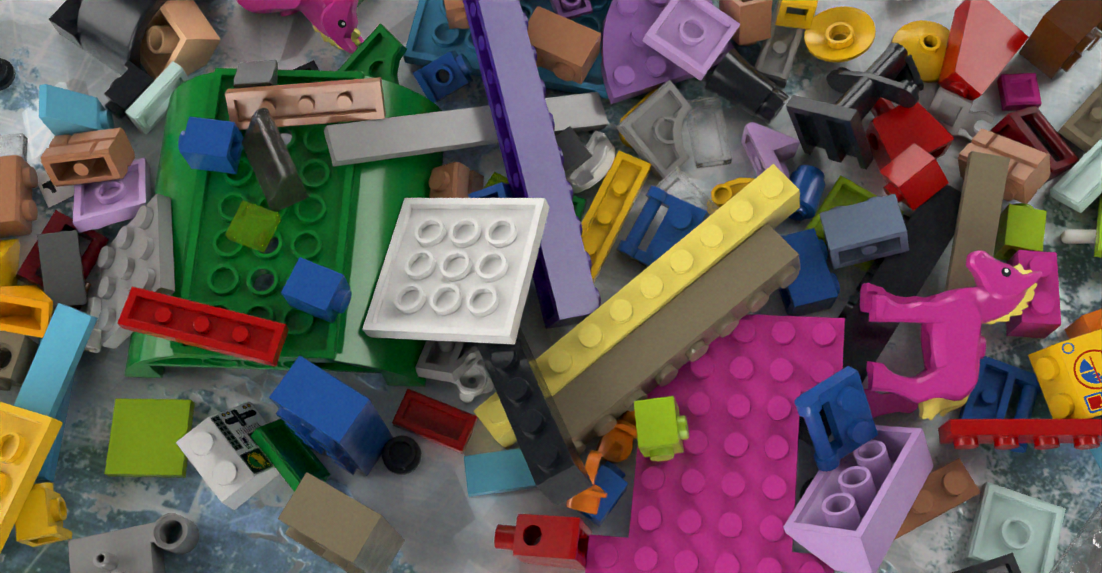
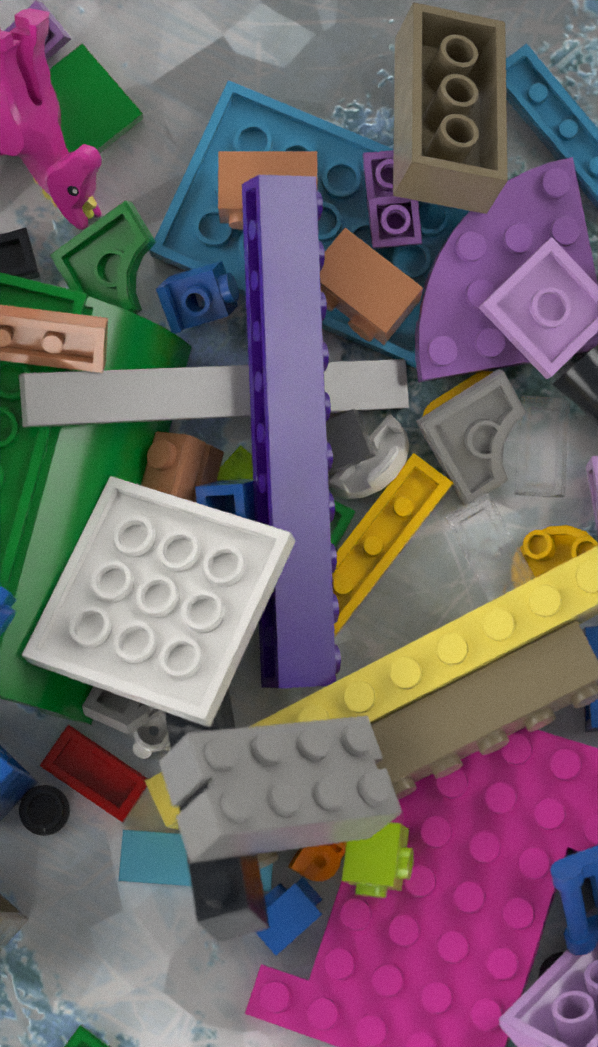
camera: 10 degrees right, 10 degrees up
red torso [494,514,592,570] -> none
orange piece [565,450,608,515] -> none
blue plate [616,185,710,267] -> none
none -> light grey piece [159,716,402,863]

